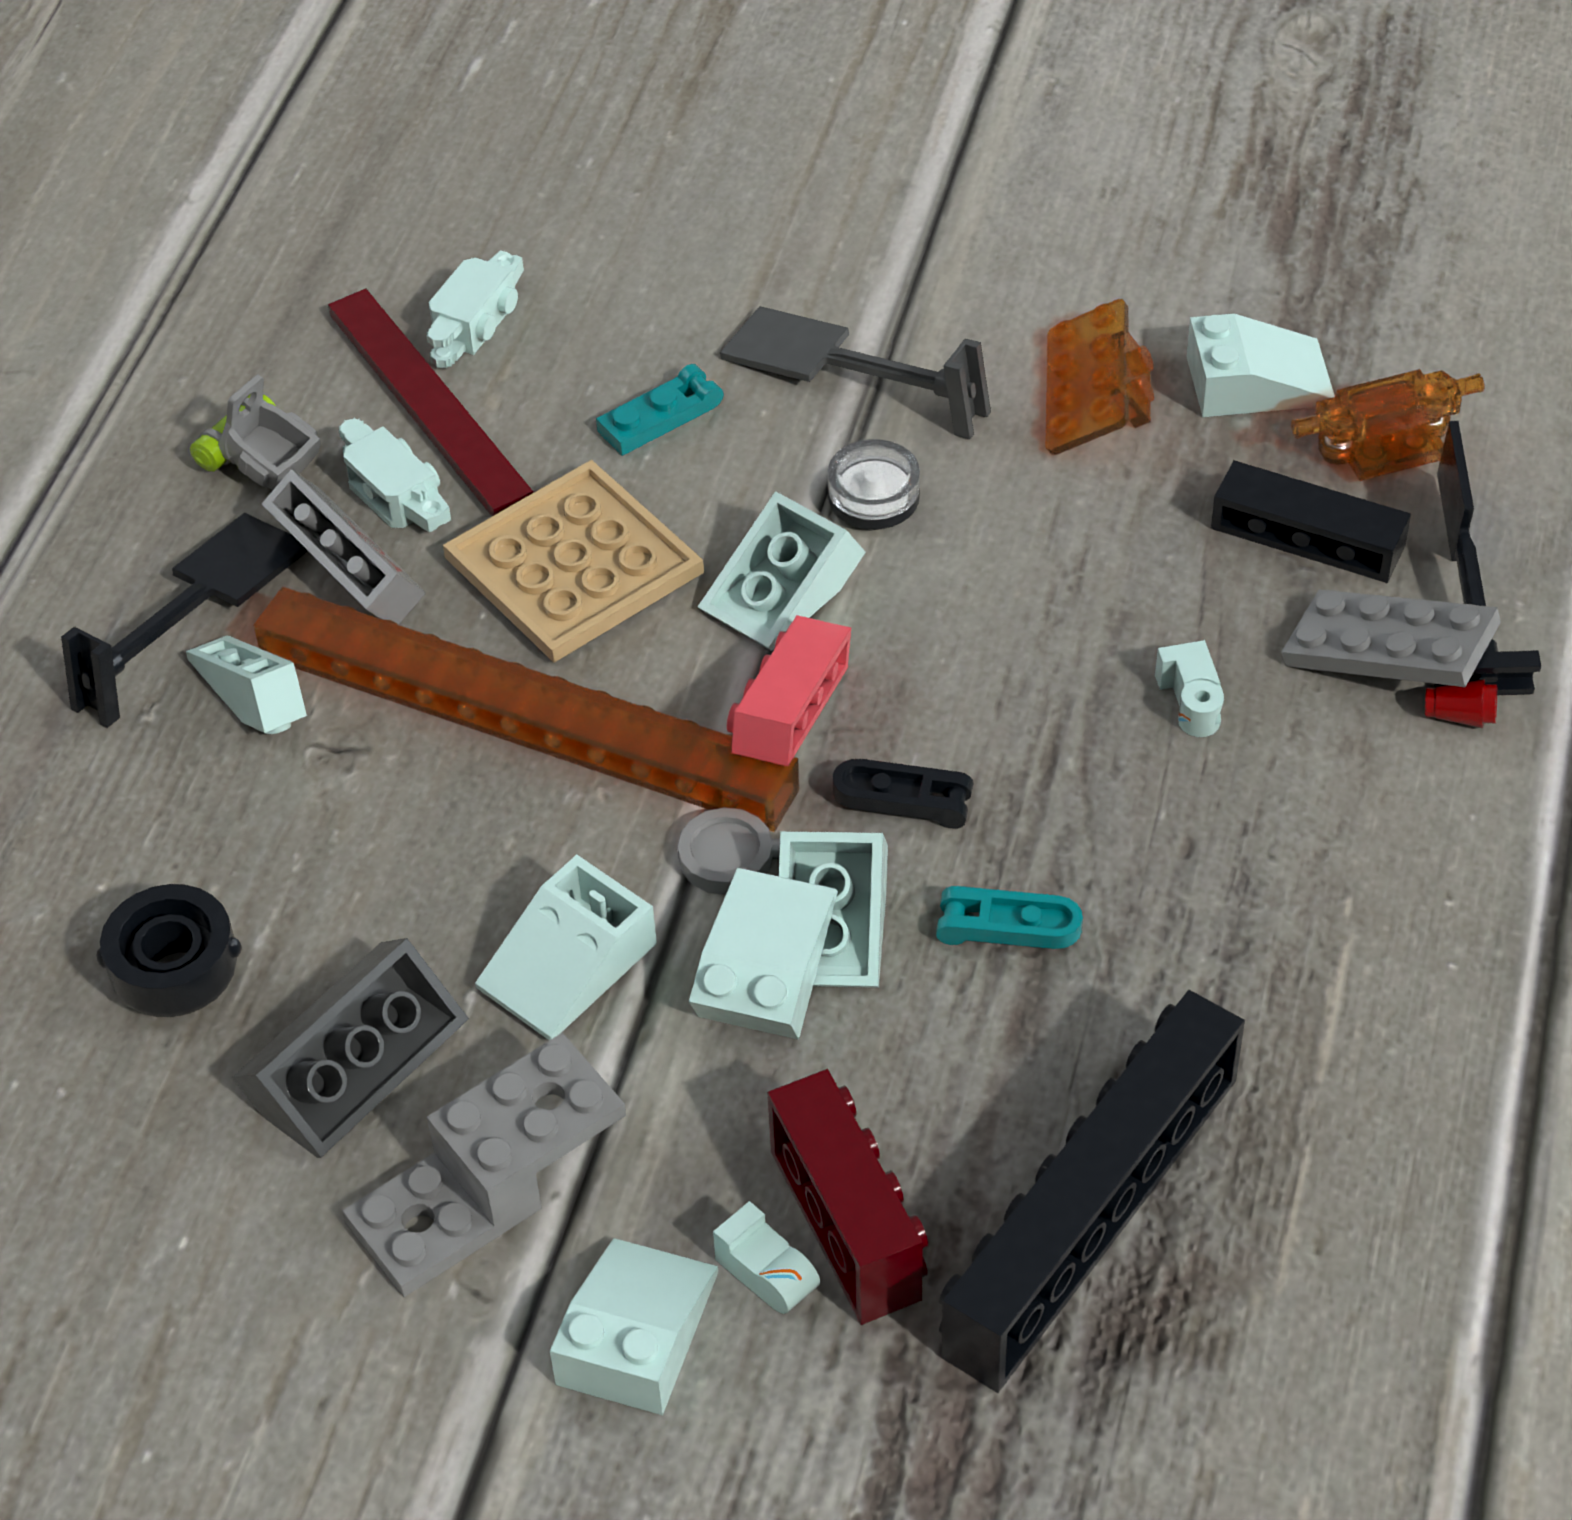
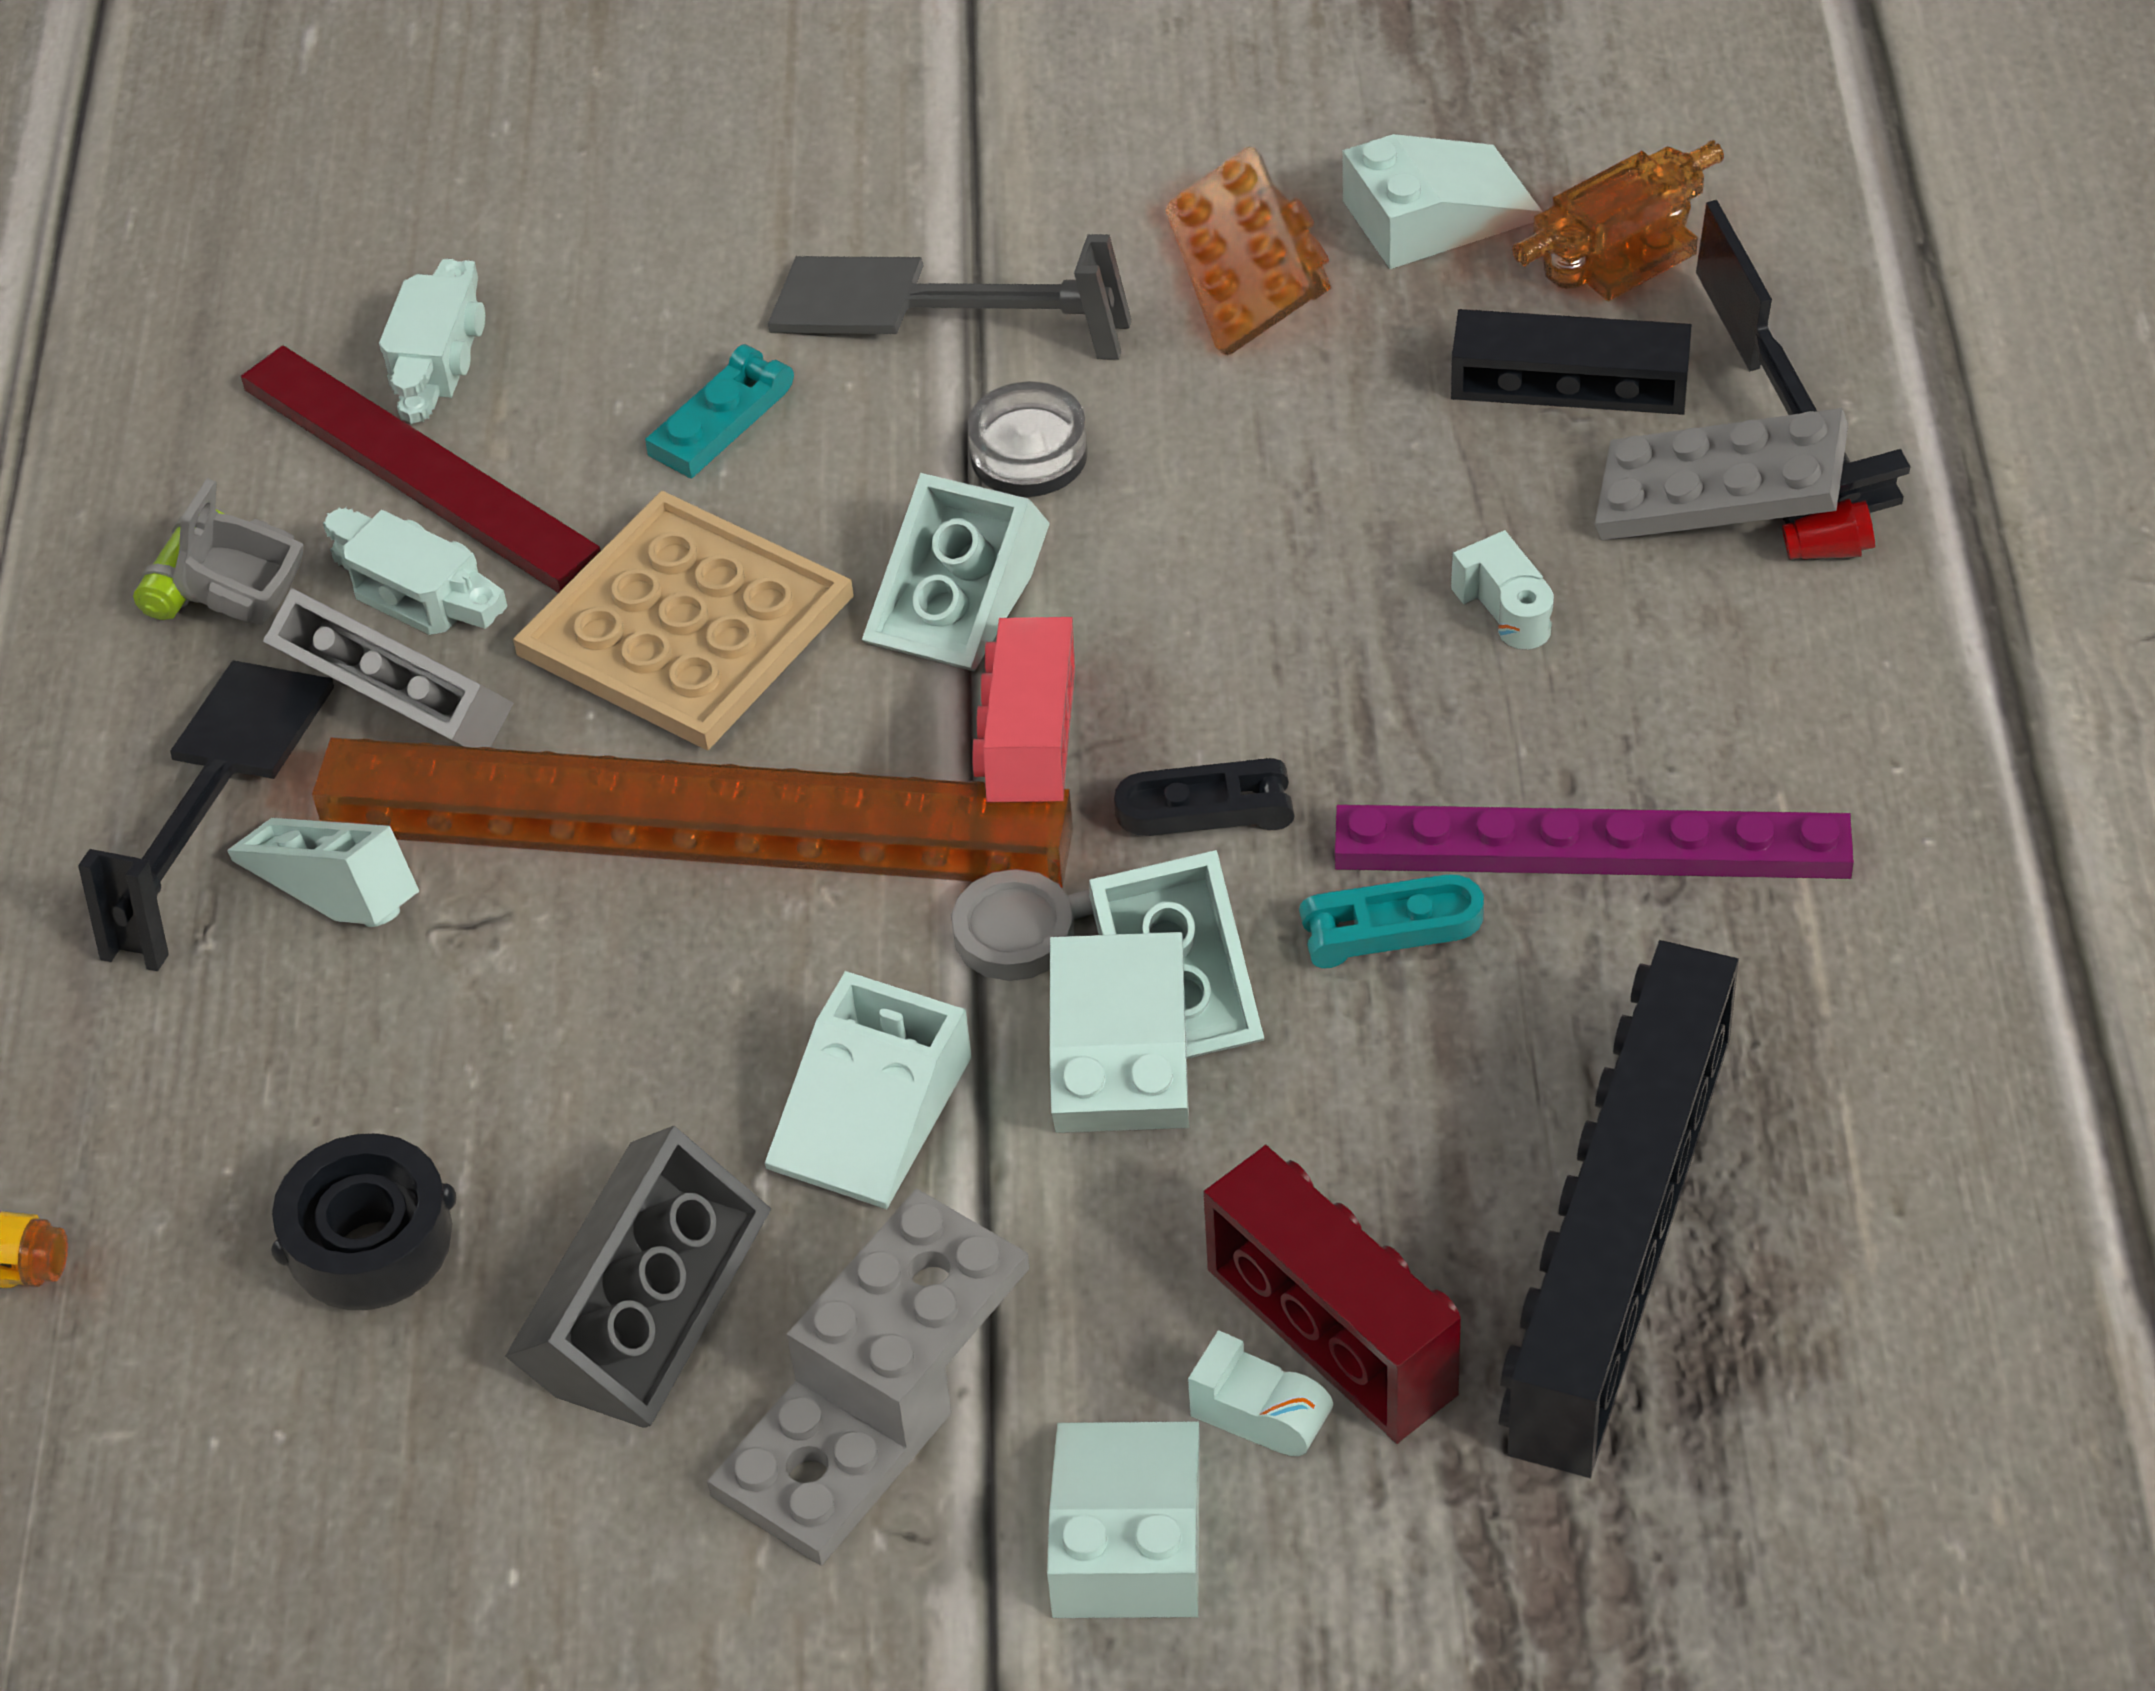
camera: 15 degrees left, 0 degrees up
none -> magenta plate [1335,804,1854,879]

